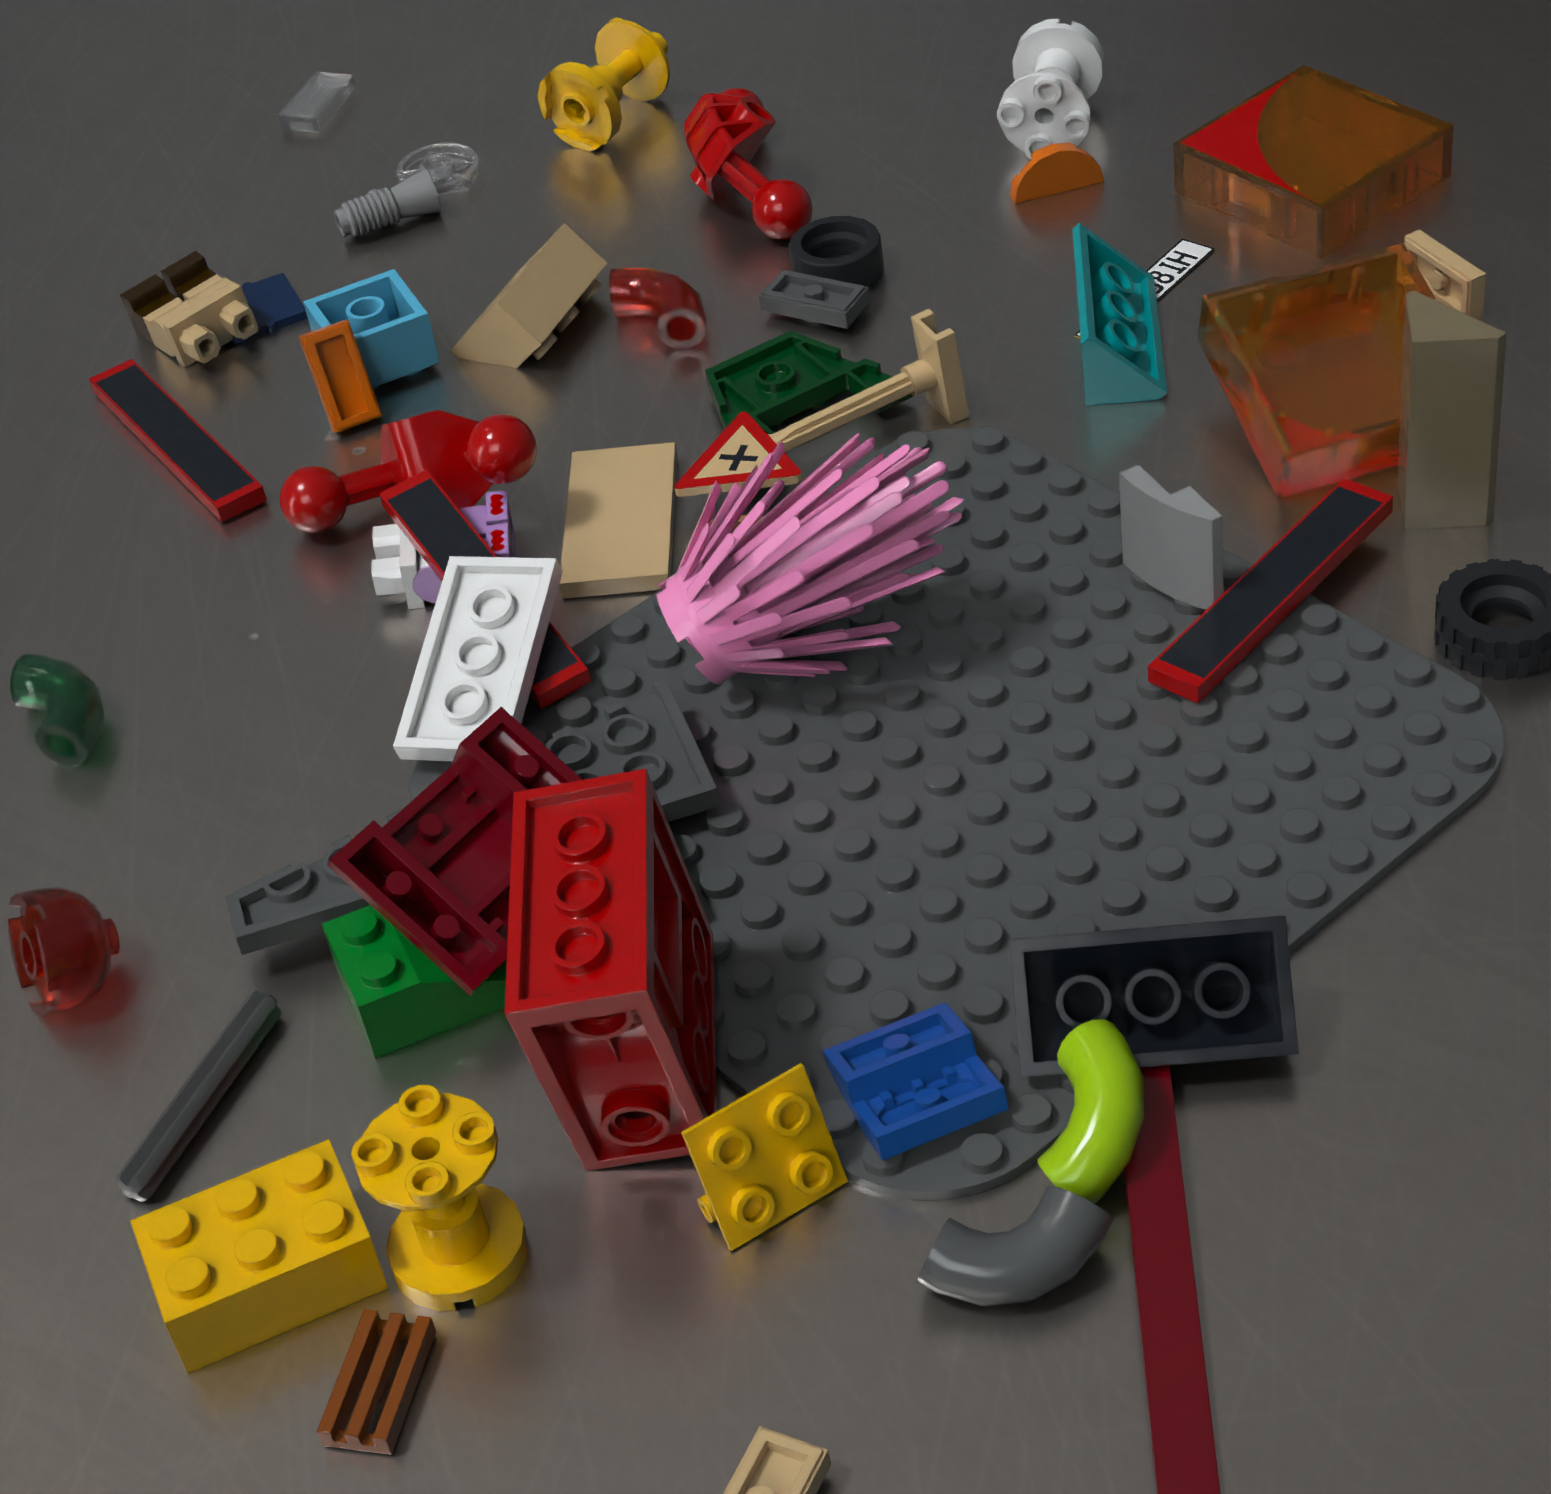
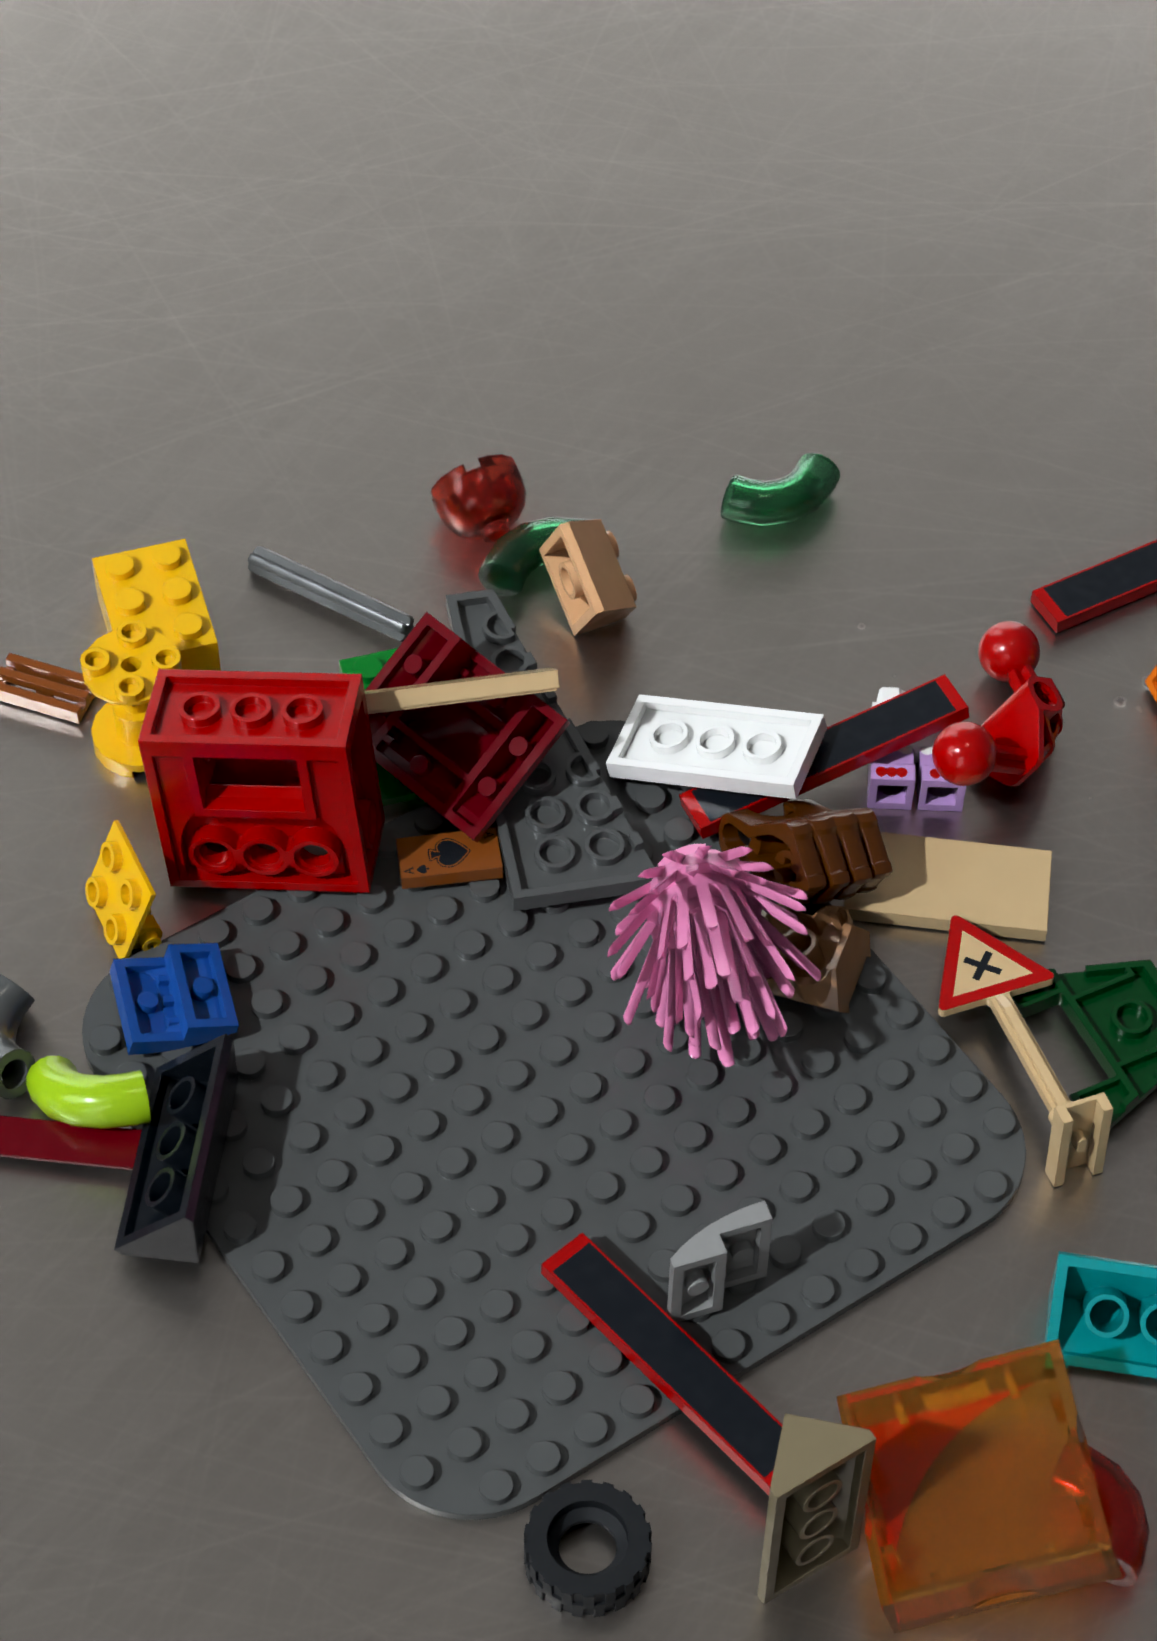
camera: 90 degrees right, 10 degrees up
none -> tan tile [365,668,560,714]
none -> clear green cylinder [478,516,586,596]
none -> light nougat slope [539,519,637,636]
none -> reddish brown piece [719,798,893,905]

